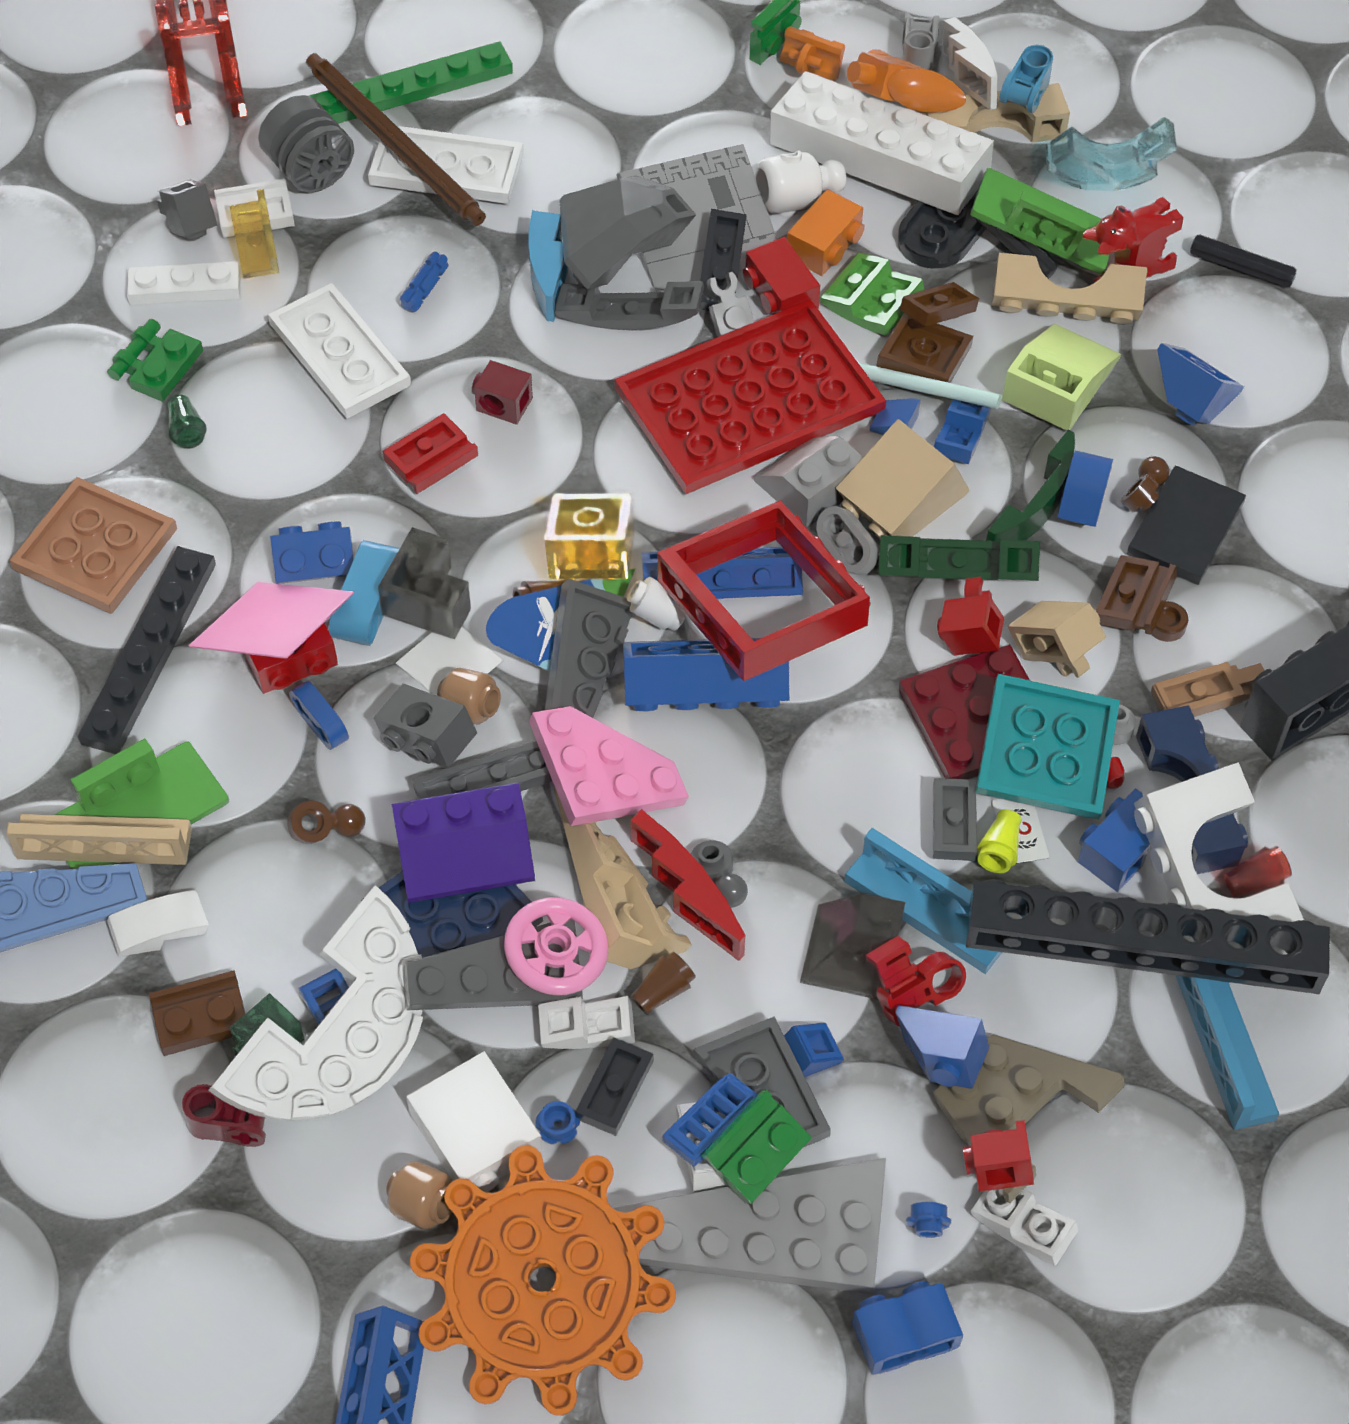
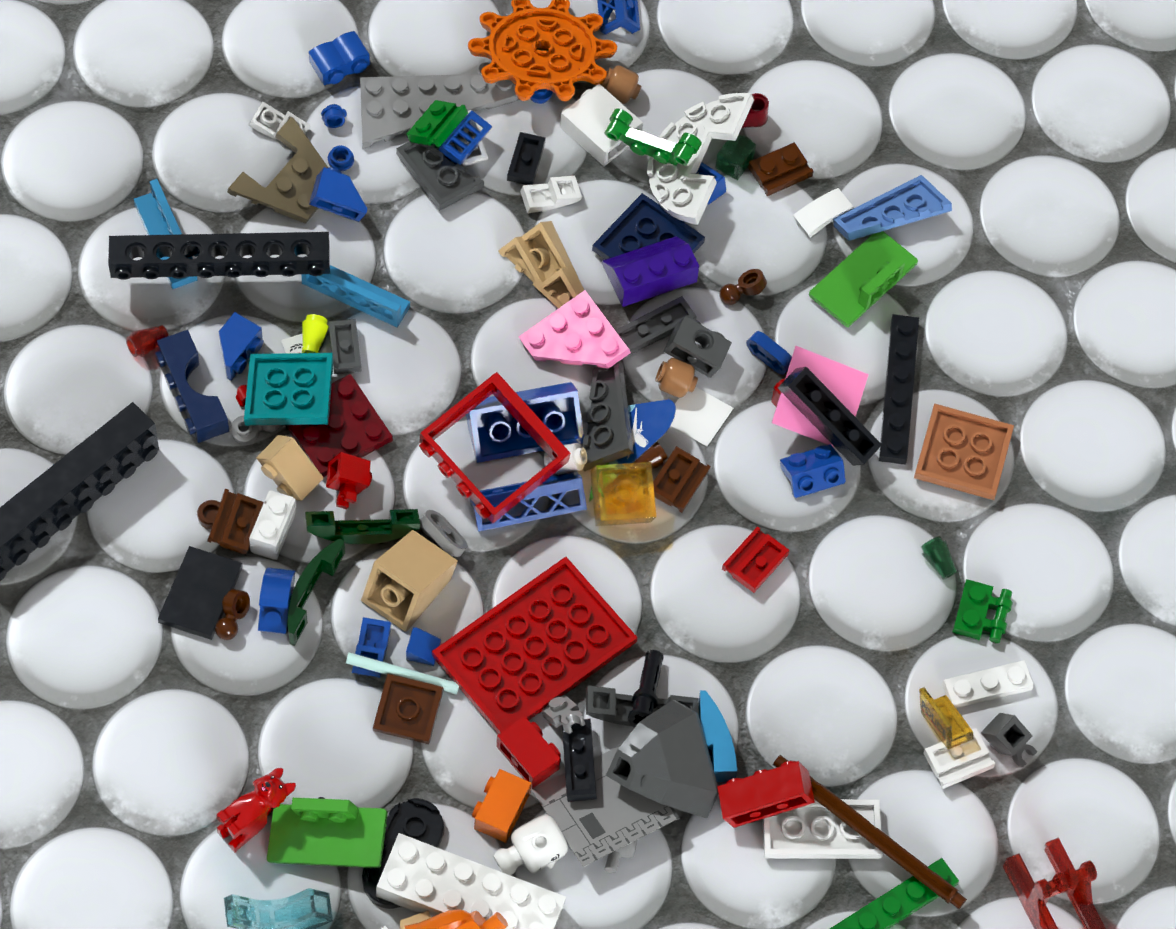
camera: 165 degrees right, 5 degrees up
tan fence [6,814,192,865] -> none
dark grey wheel [258,95,354,193] -> none
white plate [268,283,411,419] -> none
dark azure beam [329,540,404,646] -> none
clear smoke brick [378,527,471,640] -> none
blue axle [400,251,448,312] -> none
dark grey wing [404,919,583,1010] -> none
dark red brick [471,360,533,425] -> none
bright pink plate [504,897,608,995] -> none
blue plate [535,1101,580,1145] -> none
red slope [630,809,746,961] -> none
reddish brown cone [630,951,696,1015] -> none
dark grey plate [691,840,748,908] -> none
light grey slope [754,436,863,528] -> none
blue slope [784,1023,844,1077] -> none
clear smoke slope [800,893,906,1000] -> none
bright green slope [820,253,925,336] -> none
red piece [865,936,966,1027] -> none
reddish brown plate [900,282,979,327] -> none
red brick [963,1120,1034,1192] -> none
tan arch [992,253,1147,324] -> none
yellowish green slope [1002,324,1121,430] -> none
white arch [1134,762,1304,948] -> none
medium nougat hinge [1151,662,1264,717] -> none
blue slope [1157,343,1244,425] -> none
black axle [1190,234,1297,288] -> none
none -> white brick [249,491,297,560]
none -> blue plate [328,145,354,171]
none -> green plate [604,108,702,166]
none -> black pin [628,650,664,727]
none -> reddish brown plate [648,446,711,513]
none -> red brick [717,761,815,828]
none -> black brick [778,367,882,466]

